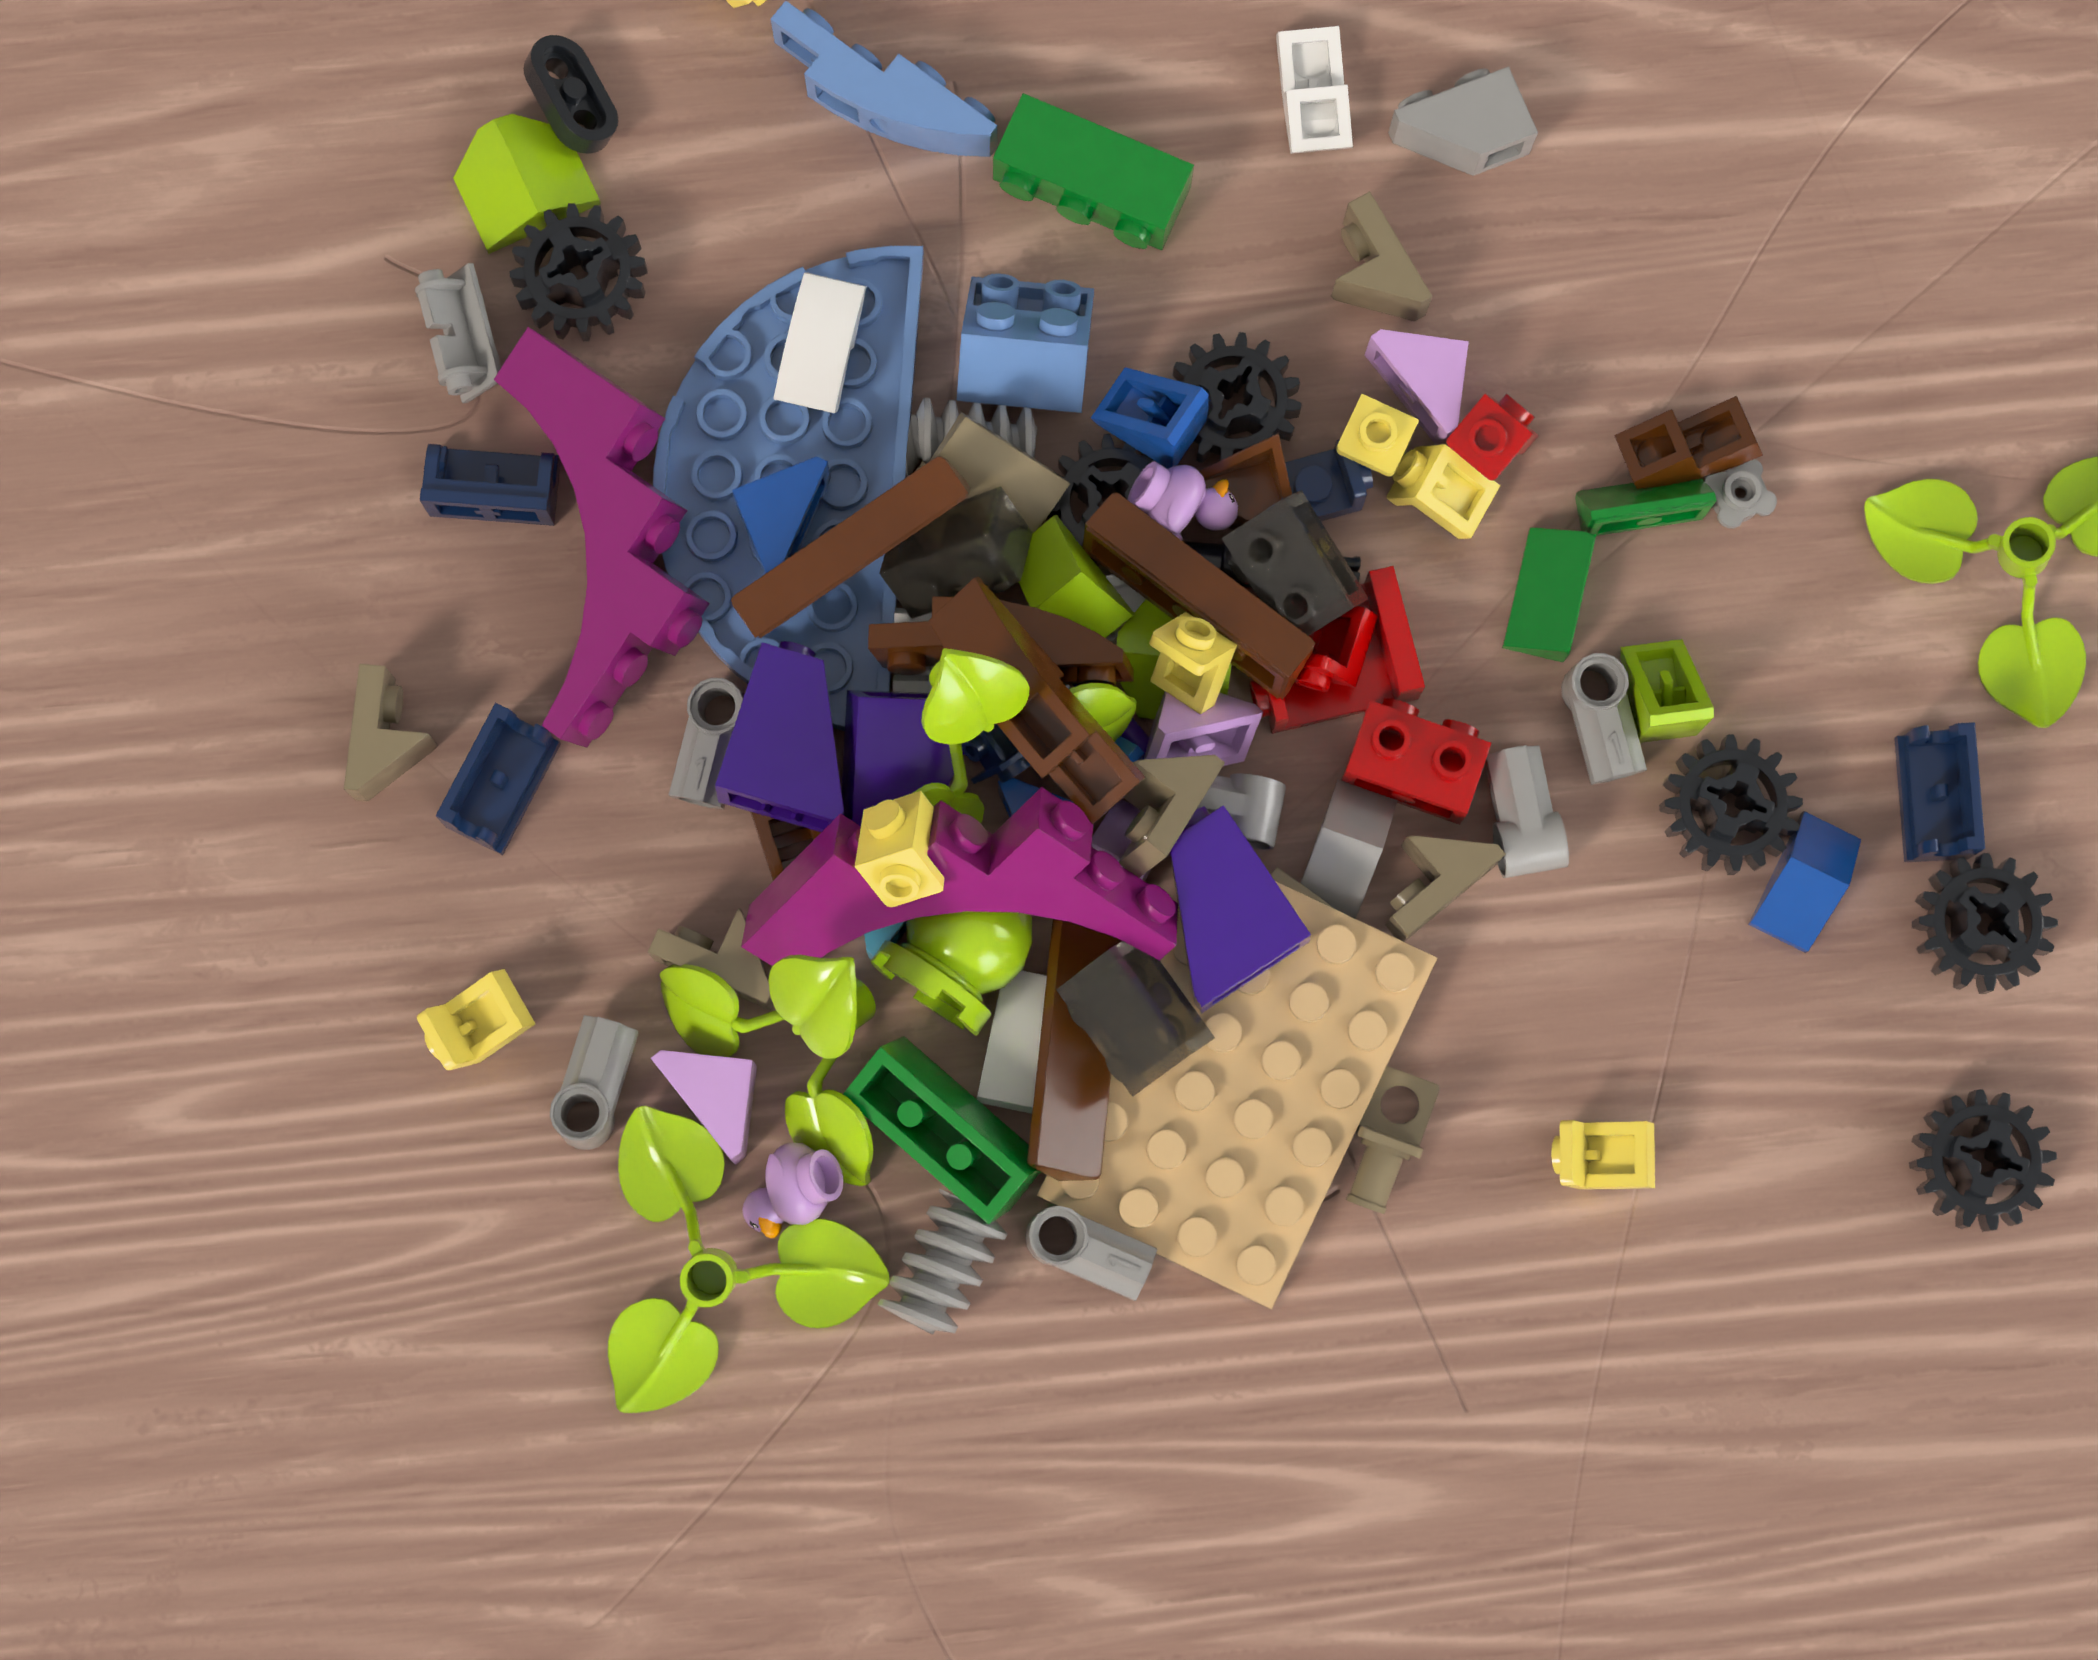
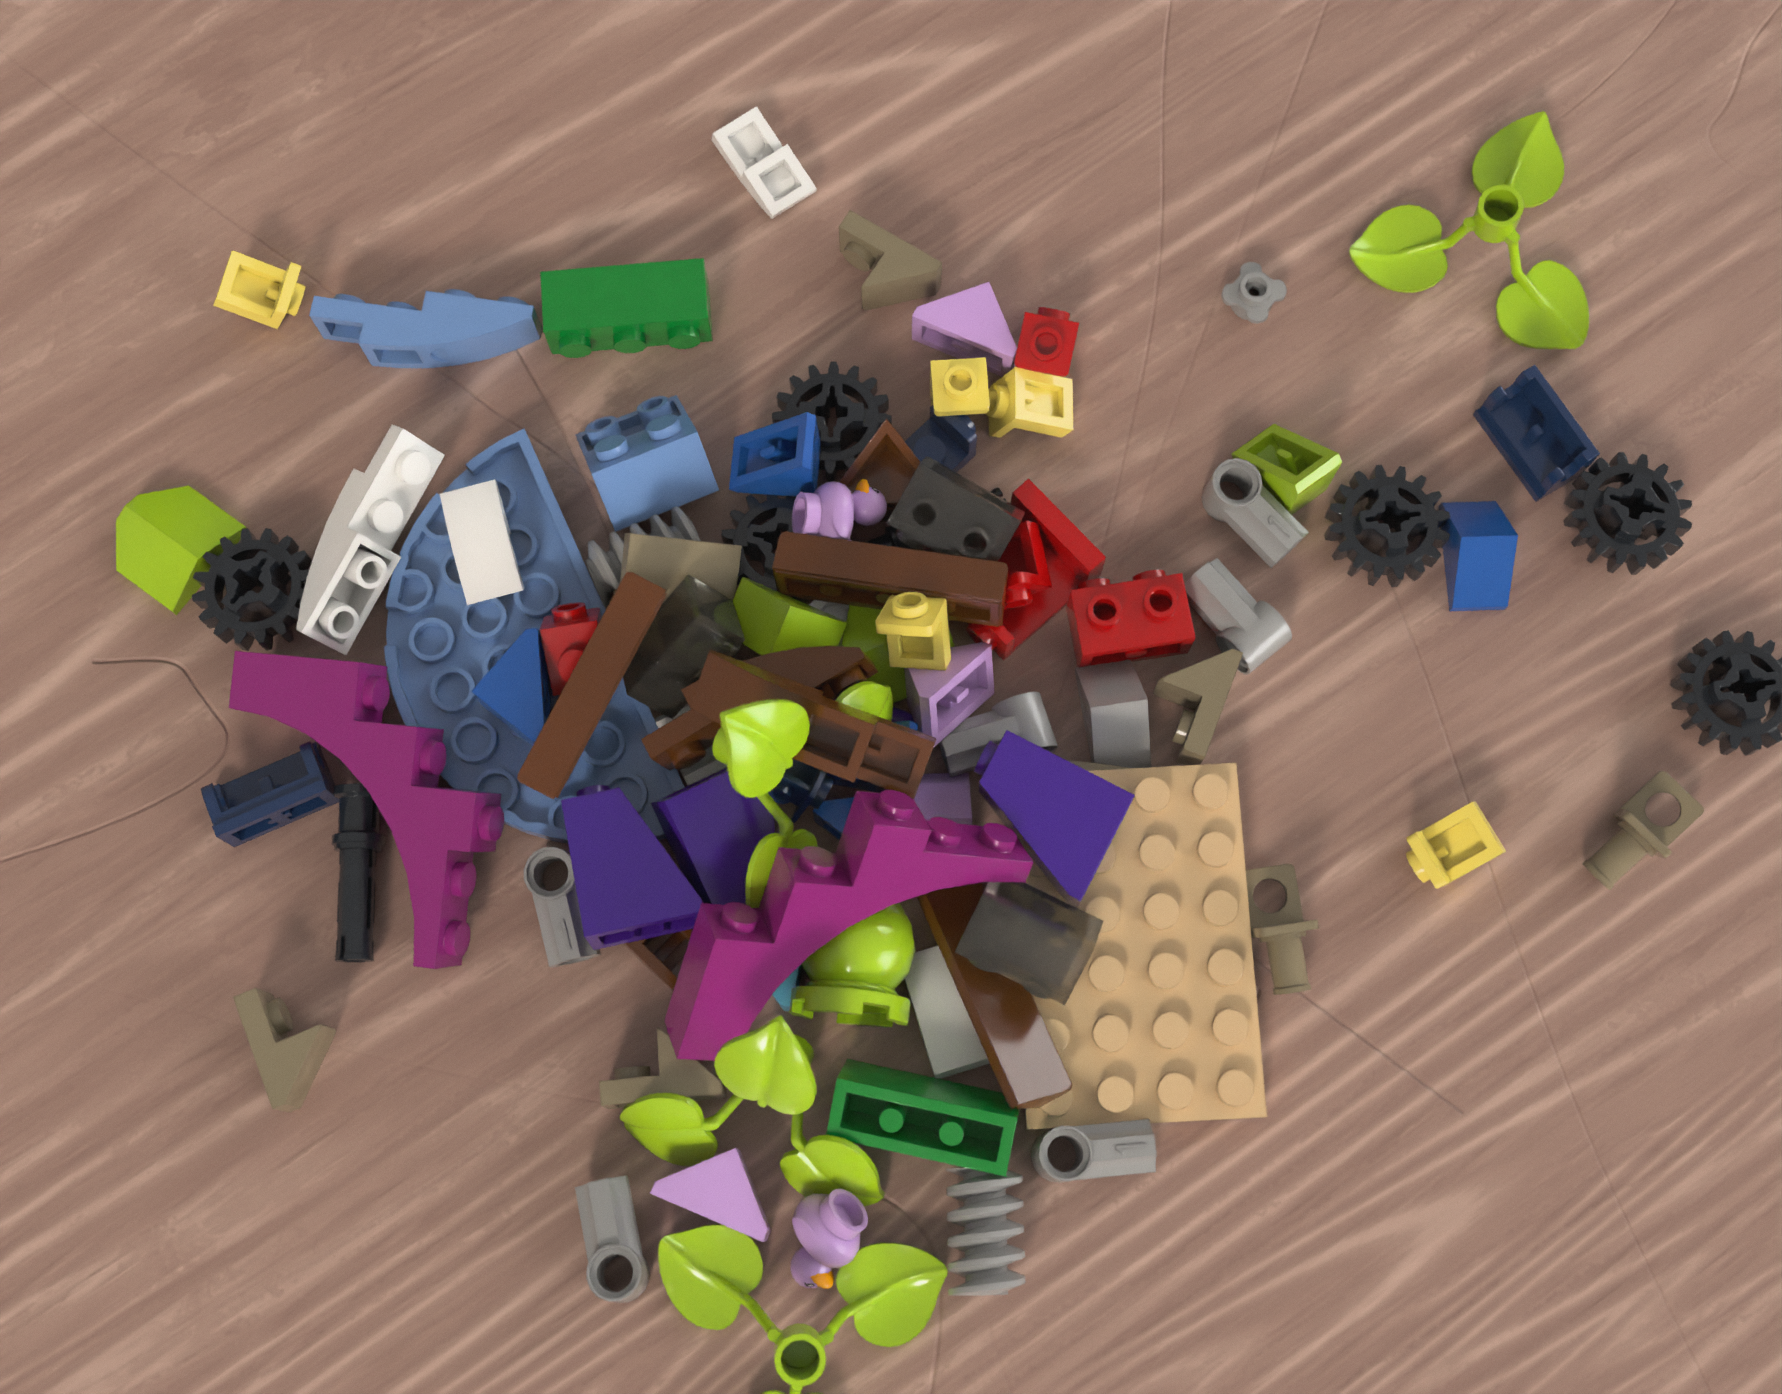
camera: 25 degrees left, 5 degrees down
light grey hinge [415,263,501,403] -> none
light yellow bracket [417,969,535,1070] -> none
dark blue hinge [436,702,561,855] -> none
black plate [523,35,618,154] -> none
light yellow bracket [855,791,945,907] -> none
dark tan slope [1119,755,1225,878] -> none
light grey slope [1388,67,1538,176] -> none
green slope [1502,527,1596,662] -> none
green slope [1575,478,1716,536] -> none
reddish brown slope [1614,396,1763,489] -> none
none -> white slope [296,424,445,655]
none -> black pin [332,783,385,963]
none -> red bracket [540,602,602,696]
none -> dark tan bracket [1582,771,1704,890]

